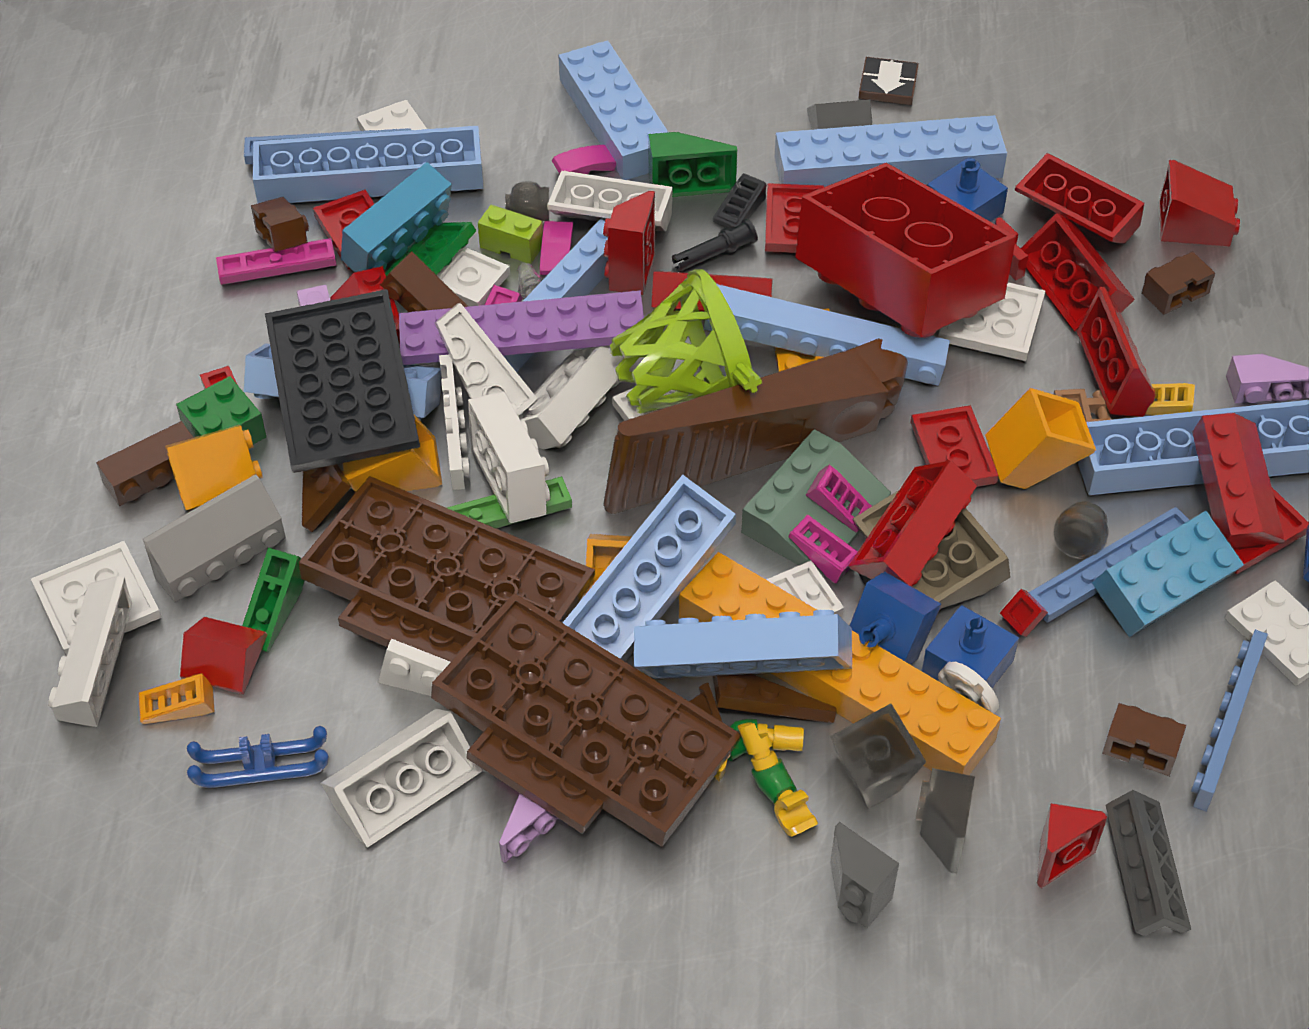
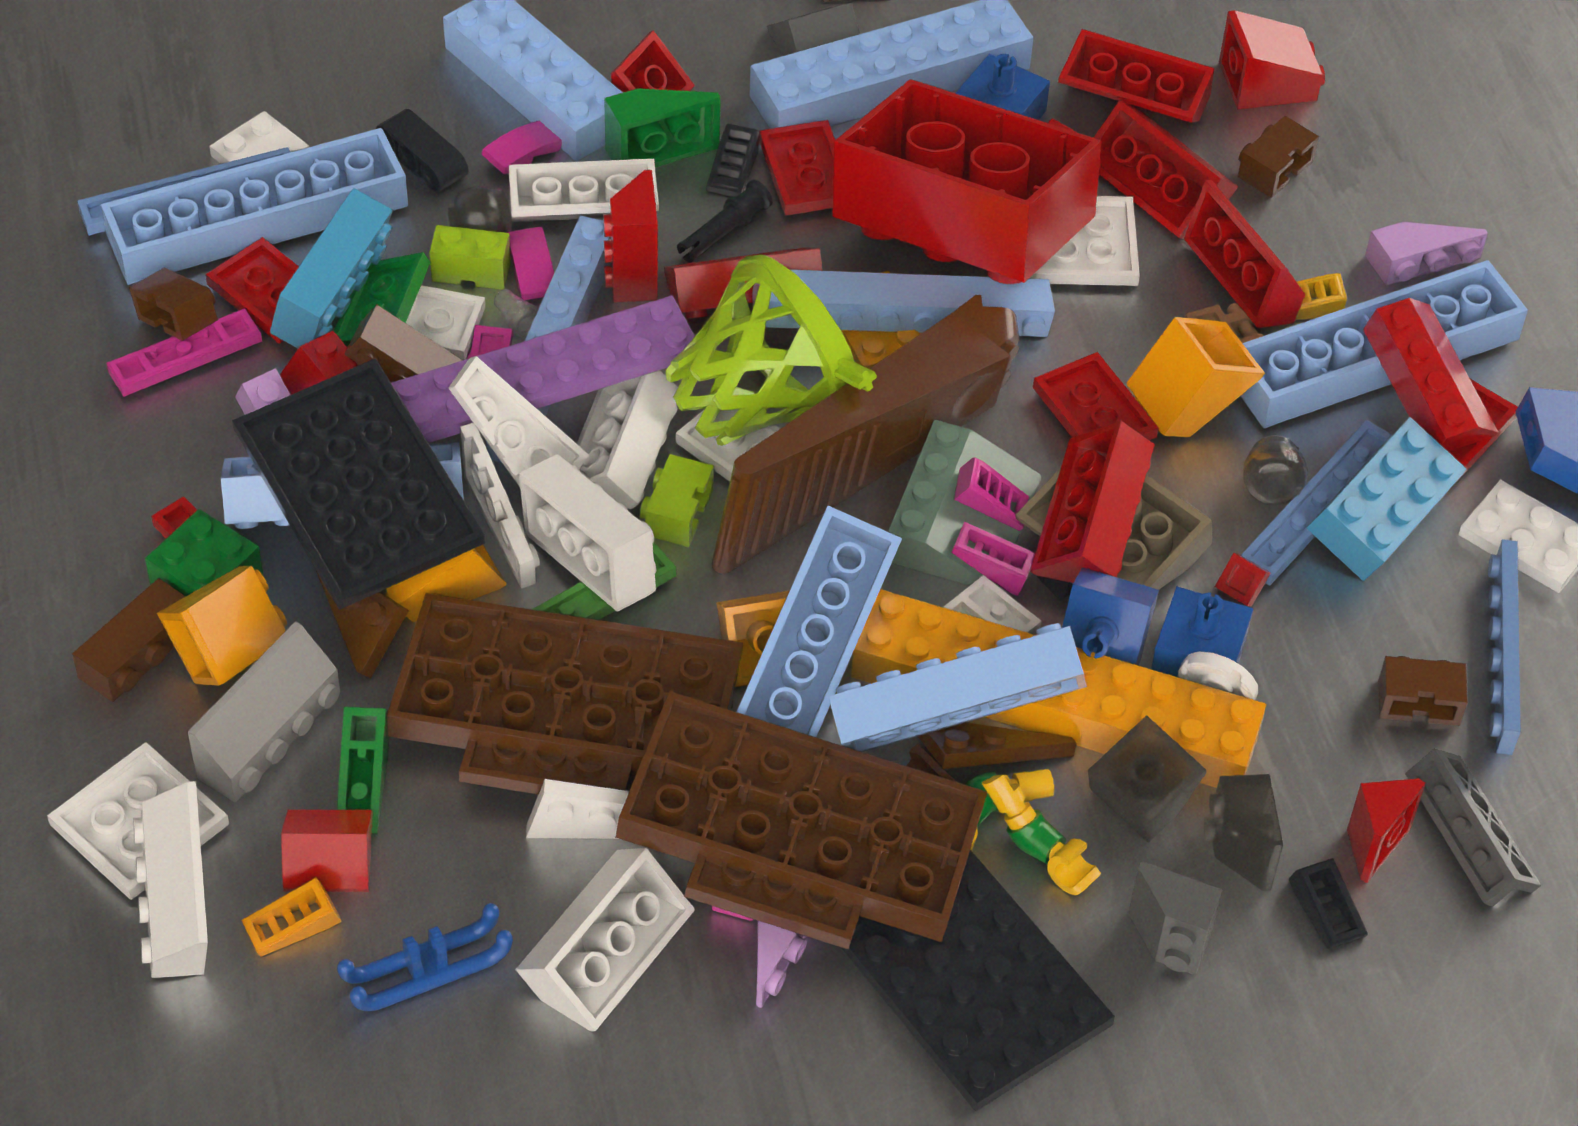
camera: 20 degrees left, 0 degrees up
none -> black beam [376,109,469,192]
none -> red slope [611,30,695,92]
none -> lime brick [640,454,714,547]
none -> black plate [841,850,1115,1111]
none -> black slope [1288,858,1368,949]

